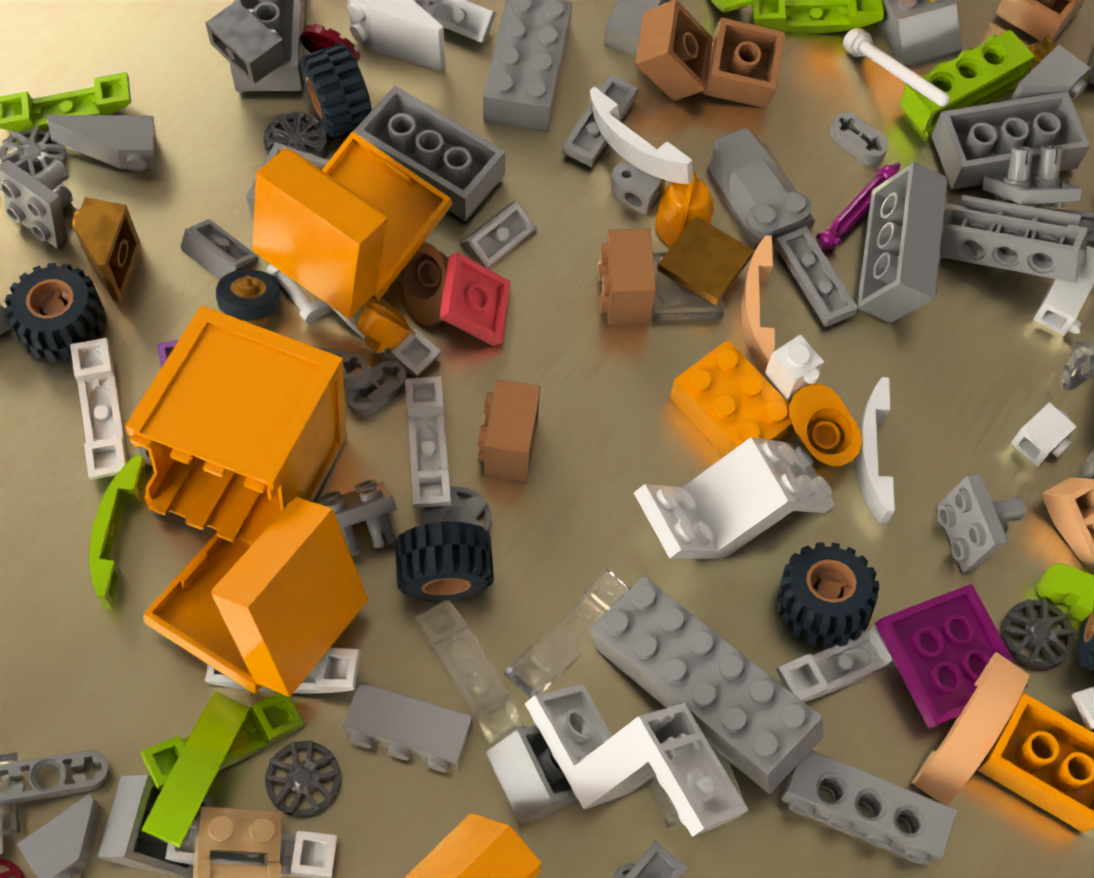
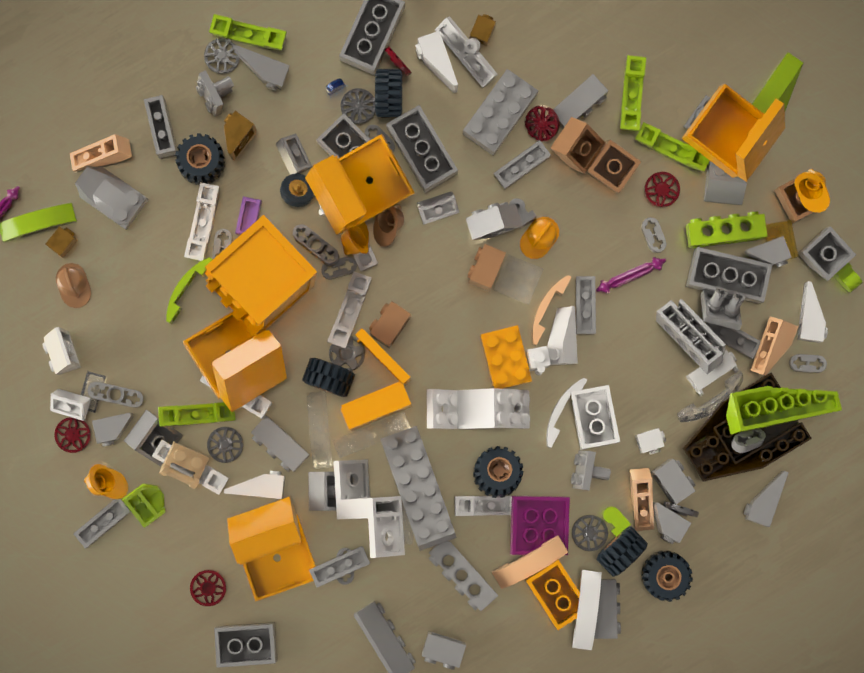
camera: 25 degrees right, 20 degrees up
lime slope [141,691,250,848] -> none
flat silver brick [205,1,285,84] -> none
light grey plate [317,480,397,557] -> none
coral plate [439,252,511,346] -> none
white slope [589,86,693,185] -> none
pearl gold tile [657,216,754,306] -> none
light grey slope [707,128,815,251] -> none
light orange piece [789,384,862,466] -> none
white piece [843,28,950,107] -> none
light grey brick [857,162,948,323] -> none
none -> white slope [224,471,285,499]
none -> clear blue tile [325,78,346,96]
none -> light orange container [341,328,412,431]
none -> brick [466,202,523,240]
none -> dark red wheel [525,105,560,141]
none -> white slope [547,306,578,365]
none -> white slope [571,385,620,450]
none -> dark red wheel [644,172,680,208]

